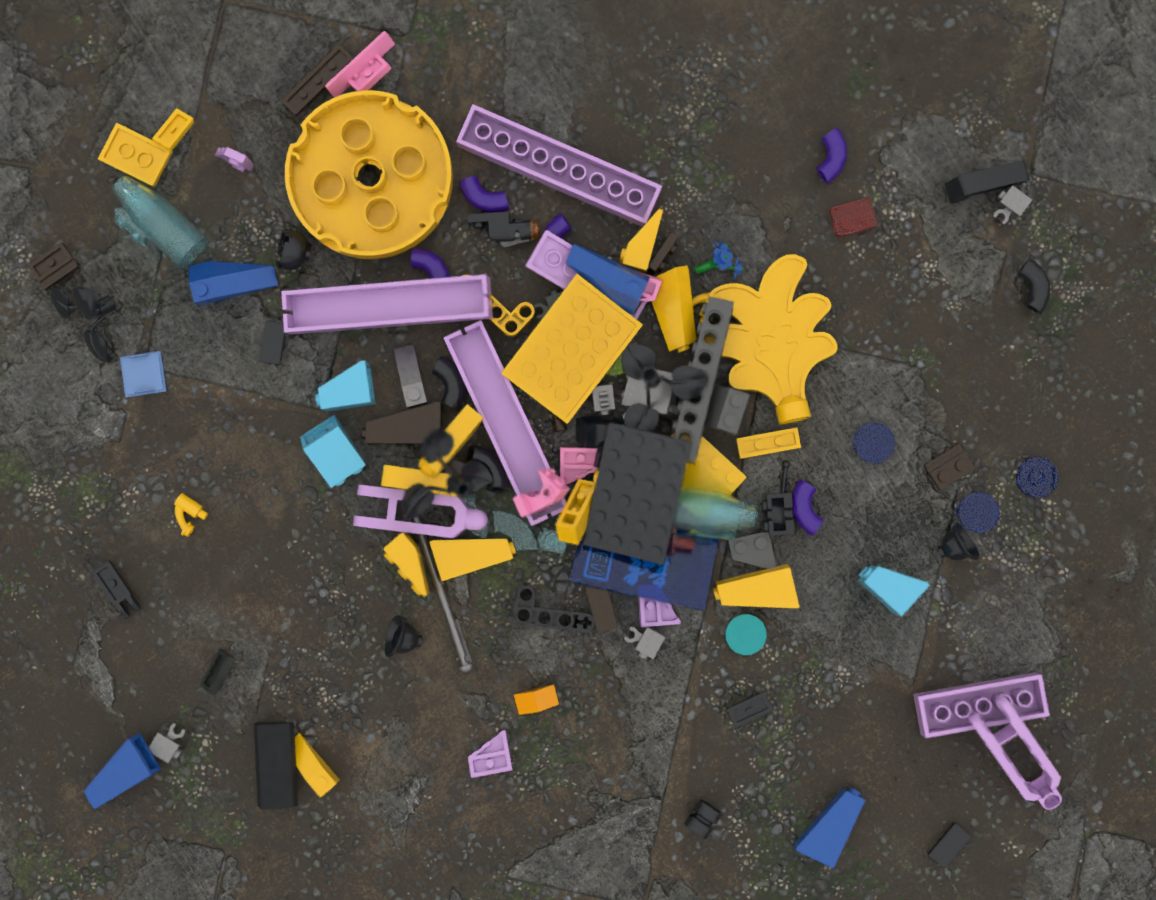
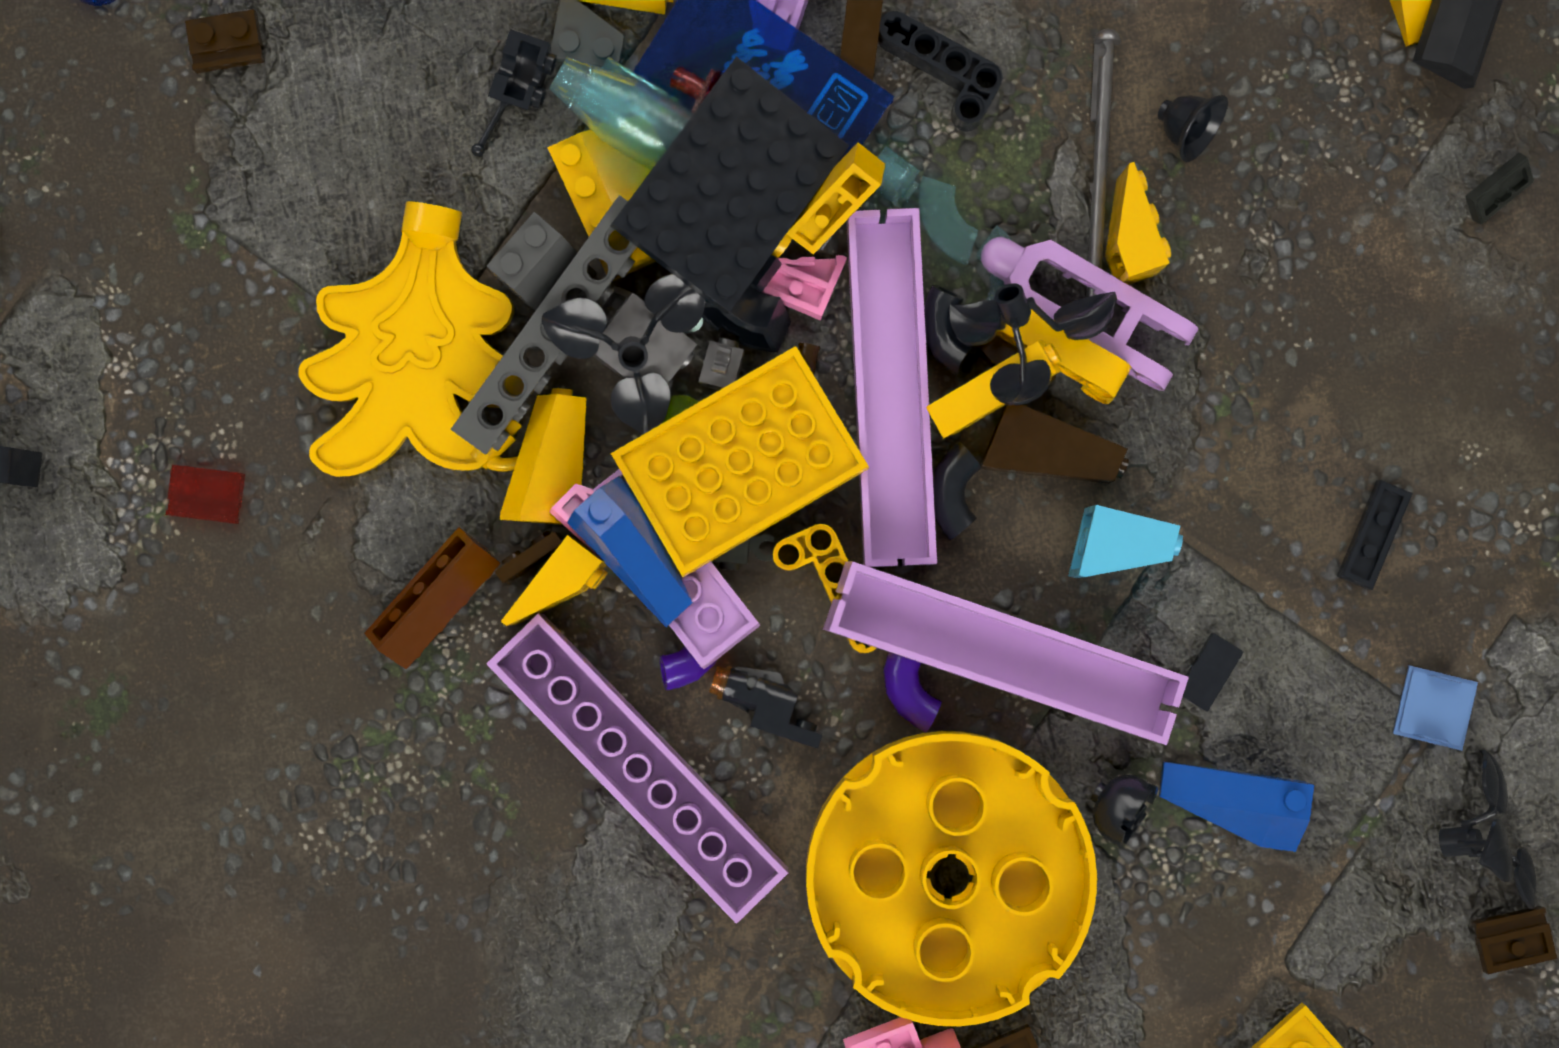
camera: 155 degrees left, 0 degrees up
clear light blue piece [112,176,209,269] -> none
yellow plant [174,493,208,537] -> none
lavender wing [215,147,254,172] -> none
medium azure slope [300,414,366,488] -> none
flat silver slope [394,344,429,409] -> none
yellow slope [429,539,516,581] -> none
dark purple cylinder [458,176,510,213] -> none
bright pink tile [513,468,569,517] -> none
blue plant [695,241,743,280] -> none
yellow plate [736,428,801,459] -> none
dark purple cylinder [792,479,823,536] -> none
dark purple cylinder [816,127,847,184] -> none
clear blue tile [853,422,895,464] -> none
none -> reddish brown brick [364,527,501,669]
none -> black tile [1337,480,1413,590]

